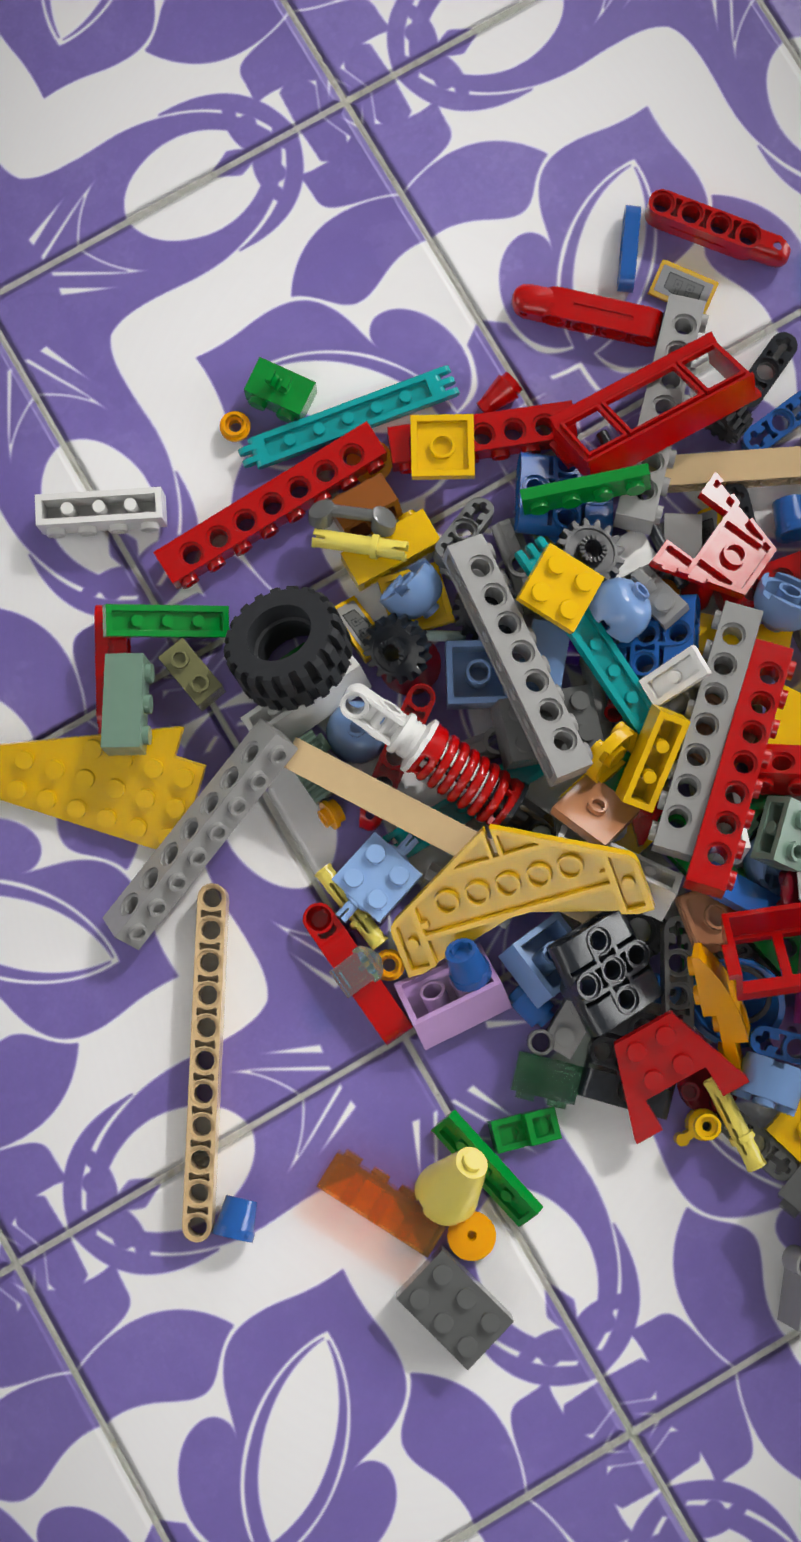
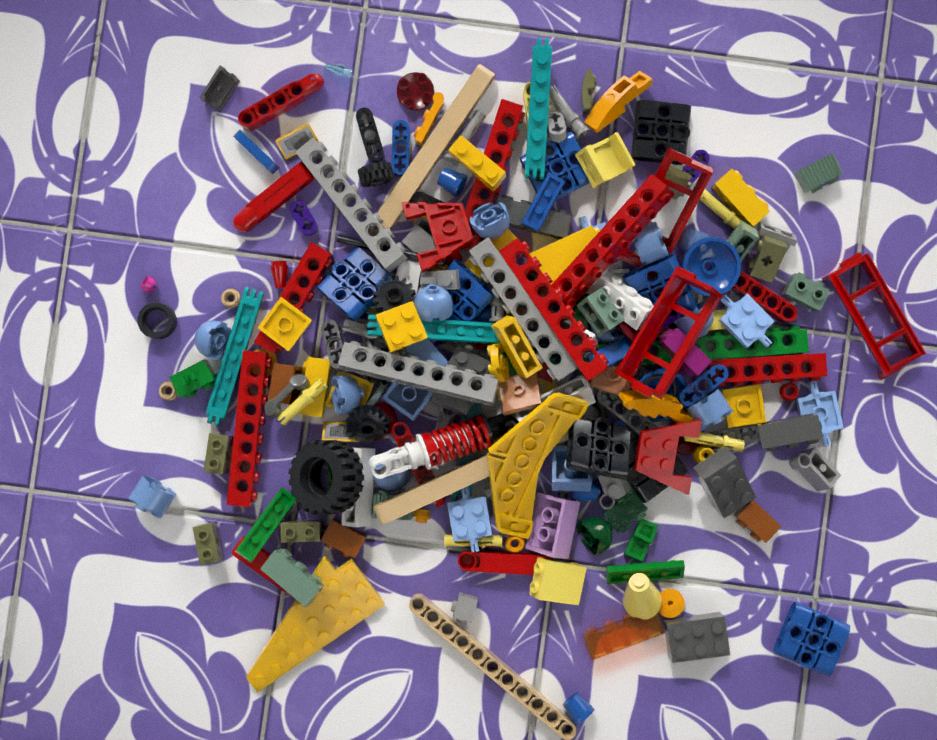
camera: 55 degrees left, 5 degrees up
white brick [35,487,167,538] -> none
light grey brick [103,718,298,950] -> none
light orange plate [220,411,251,442] -> none
clear light blue tile [329,946,383,998] -> none
blue piece [445,938,492,992] -> none
green plate [520,463,651,515] -> none
red piece [549,331,762,476] -> none
white plate [639,645,712,707] -> none
none -> medium blue brick [129,476,177,519]
none -> black tyre [137,302,177,339]
none -> dark pink hinge [140,276,157,293]
none -> tan plate [159,382,178,401]
none -> olive brick [192,521,224,566]
none -> medium blue cylinder [195,321,231,360]
none -> dark grey hinge [200,65,240,113]
none -> olive brick [203,433,233,475]
none -> tan plate [221,289,241,308]
none -> dark purple beam [290,201,318,236]
none -> dark orange brick [321,518,368,559]
none -> light grey brick [450,592,478,624]
none -> light yellow panel [530,557,587,605]
none -> dark green cylinder [576,516,613,556]
none -> dark grey brick [693,446,757,518]
none -> dark orange brick [733,500,782,543]
none -> blue connector [773,602,850,677]

